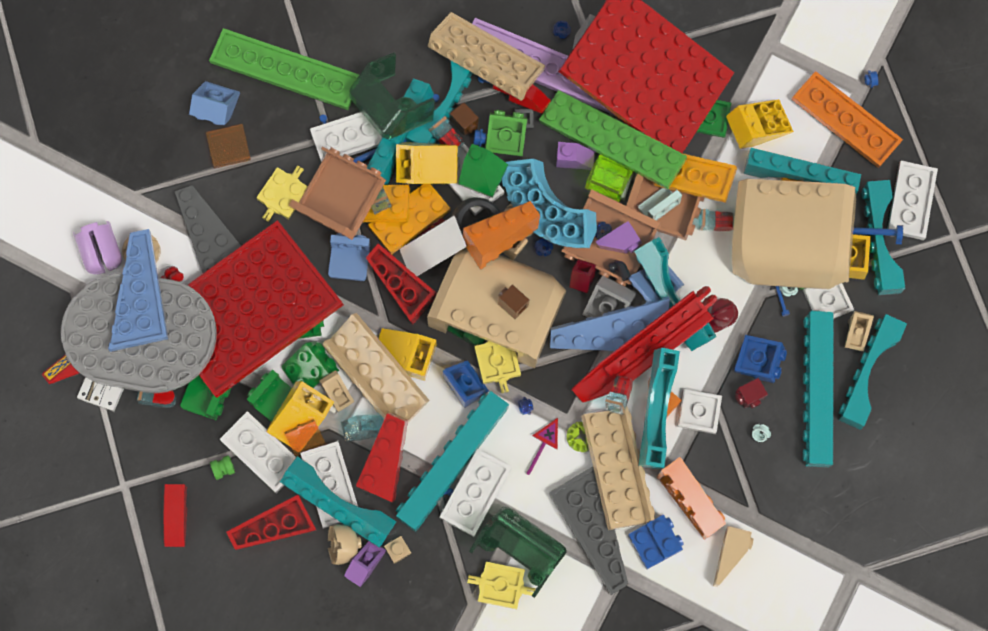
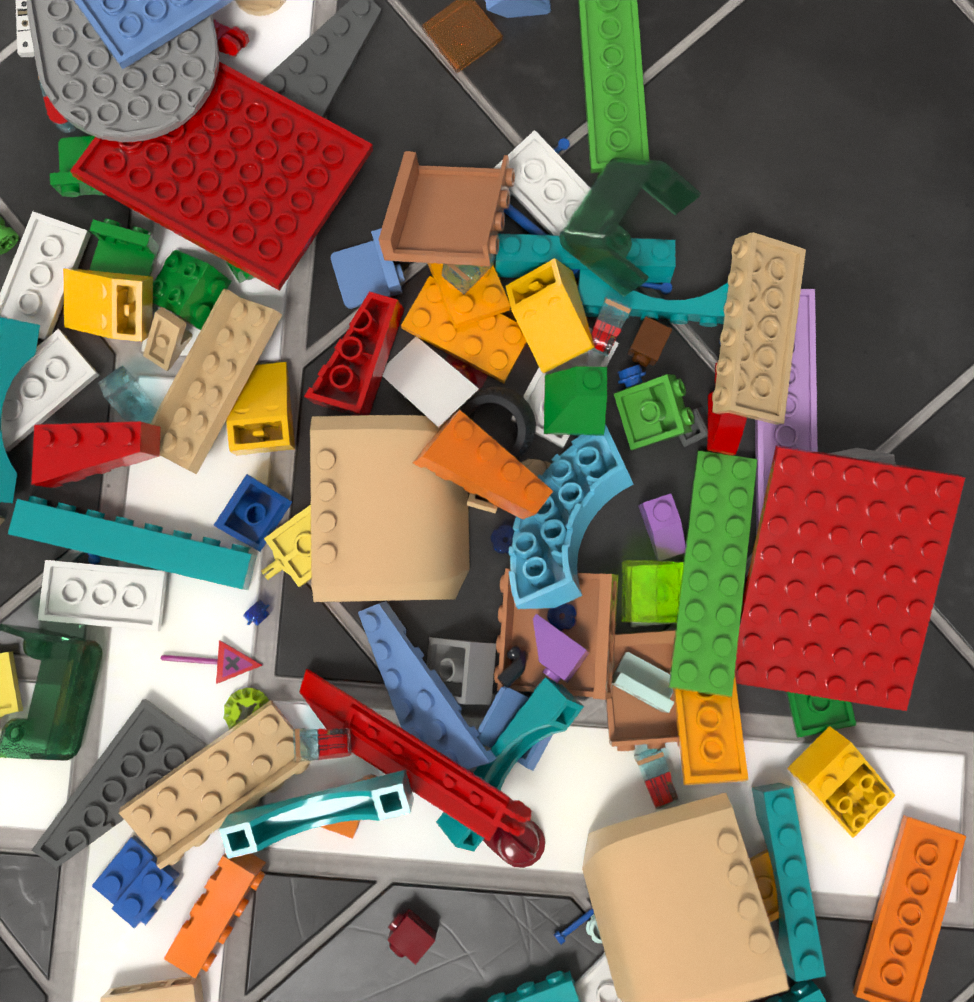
camera: 70 degrees right, 10 degrees up
light yellow plate [257,166,308,222] -> none
clear orange piece [284,419,326,458] -> none
reddish brown brick [498,284,530,319] -> none
clear blue plate [553,21,571,38] -> none
dark red brick [569,259,596,293] -> none
white tile [677,389,722,434] -> none
blue plate [735,335,787,383] -> none
light aqua plate [752,424,771,442] -> none

